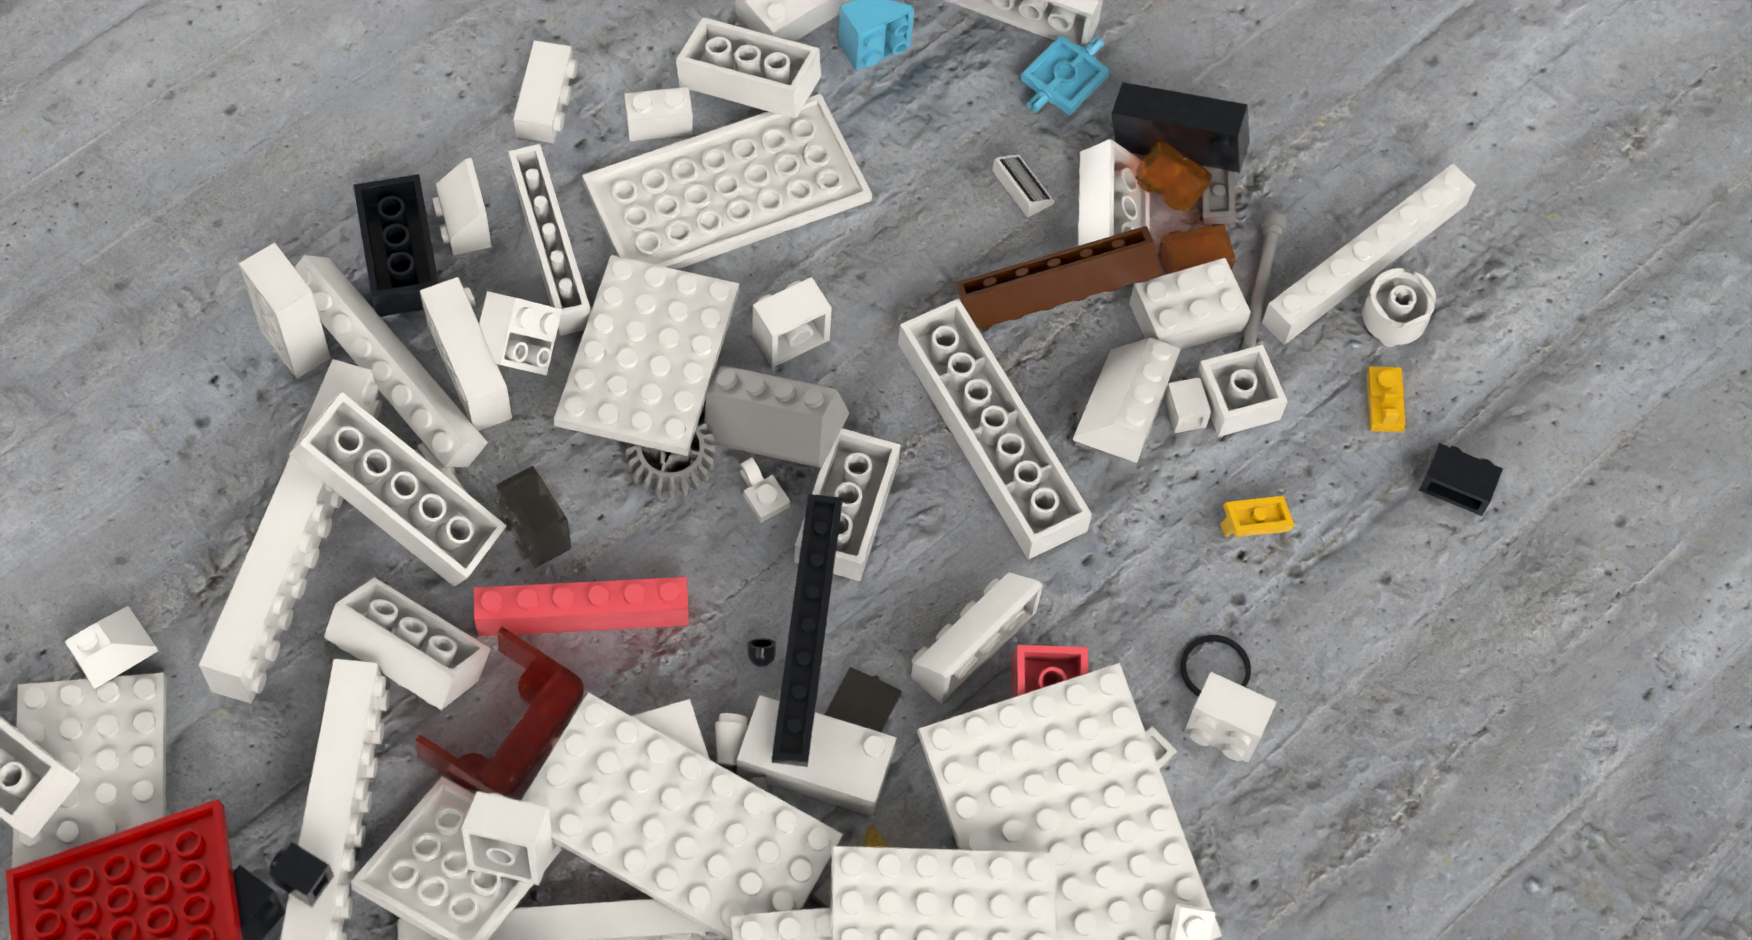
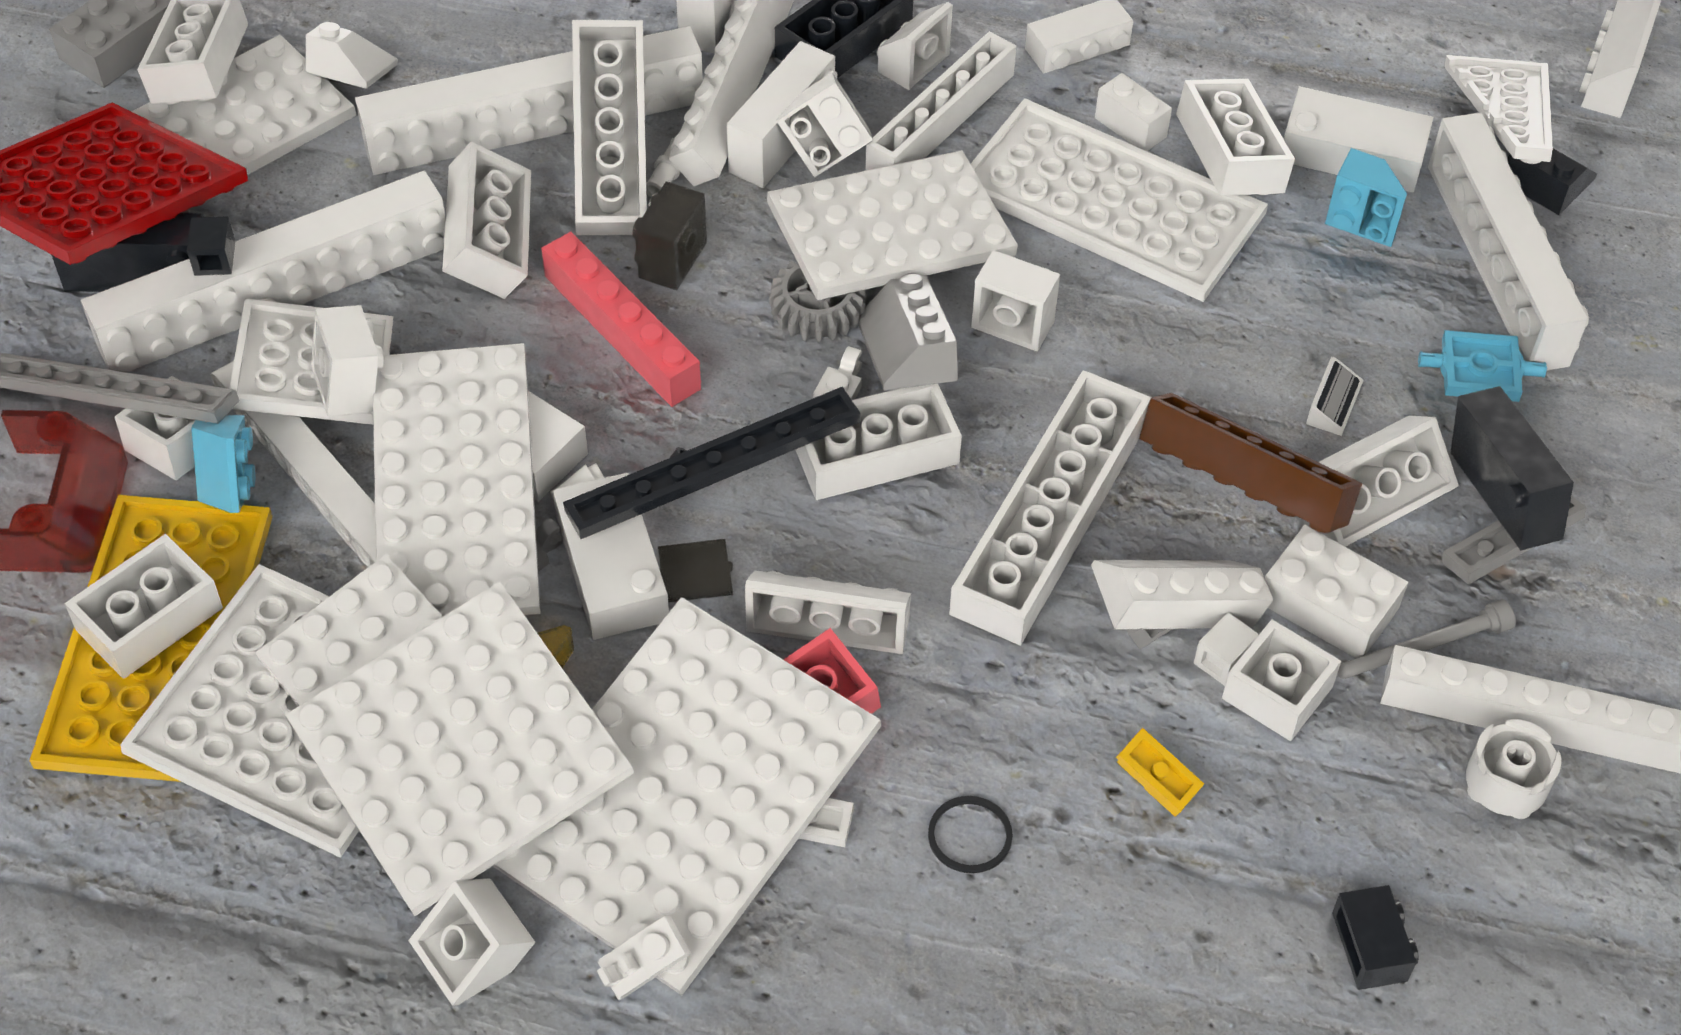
camera: 60 degrees right, 10 degrees down
clear red windscreen [415,626,584,796] -> none
clear orange brick [1135,140,1212,213] -> none
clear orange brick [1158,224,1236,275] -> none
white brick [1184,672,1276,762] -> none
yellow plate [1366,366,1406,432] -> none

